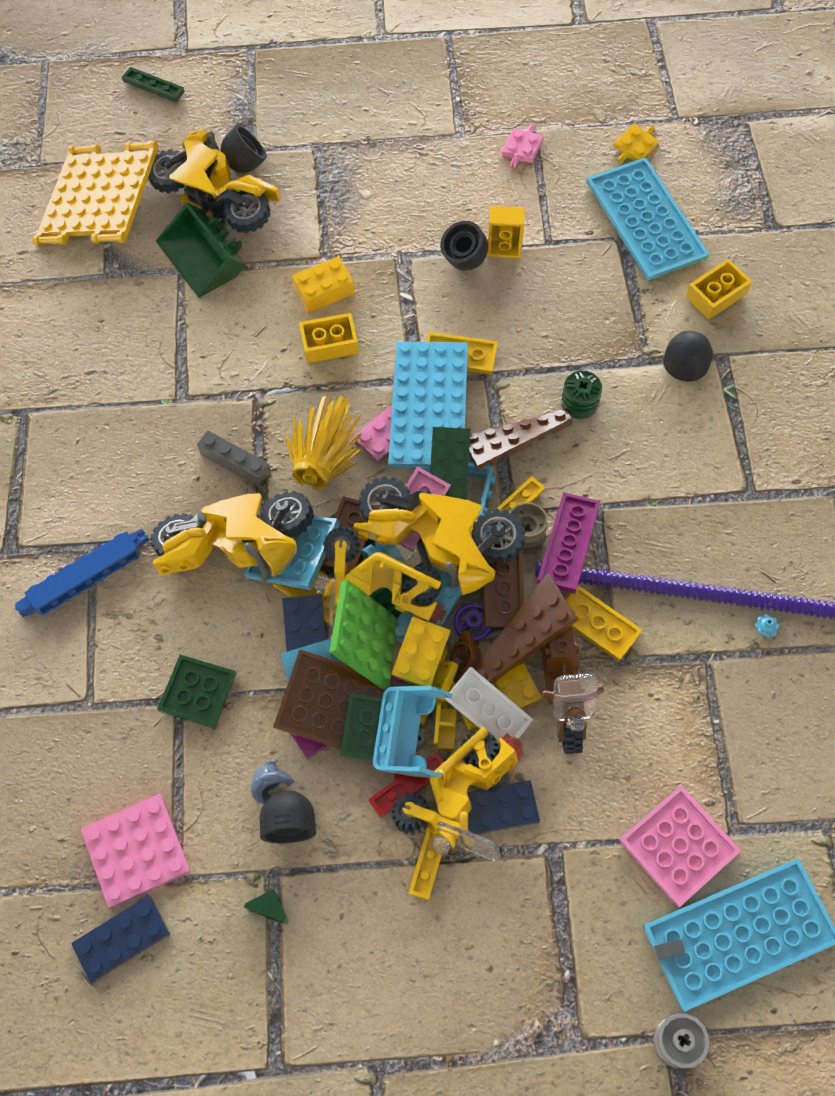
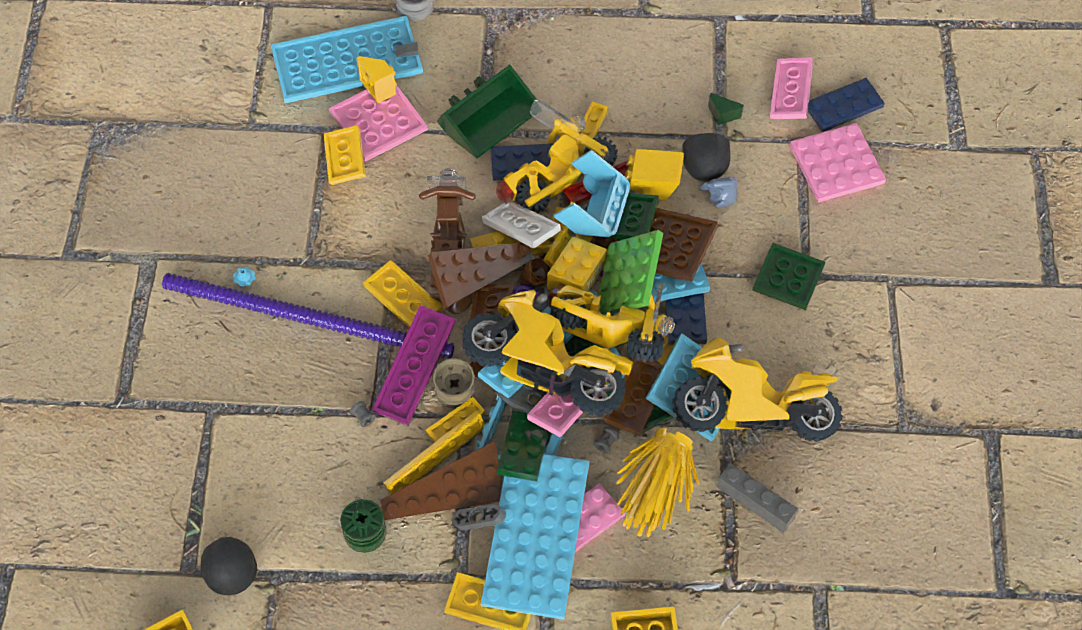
camera: 175 degrees left, 5 degrees down
blue hinge [15,529,149,617] -> none
none -> yellow plate [324,125,366,185]
none -> dark grey bush [350,401,375,427]
none -> yellow slope [357,56,397,103]
none -> yellow tile [383,410,485,495]
none -> dark green piece [437,64,544,159]
none -> dark grey beam [452,504,506,530]
none -> yellow slope [624,149,684,201]
none -> bright pink plate [770,57,813,119]

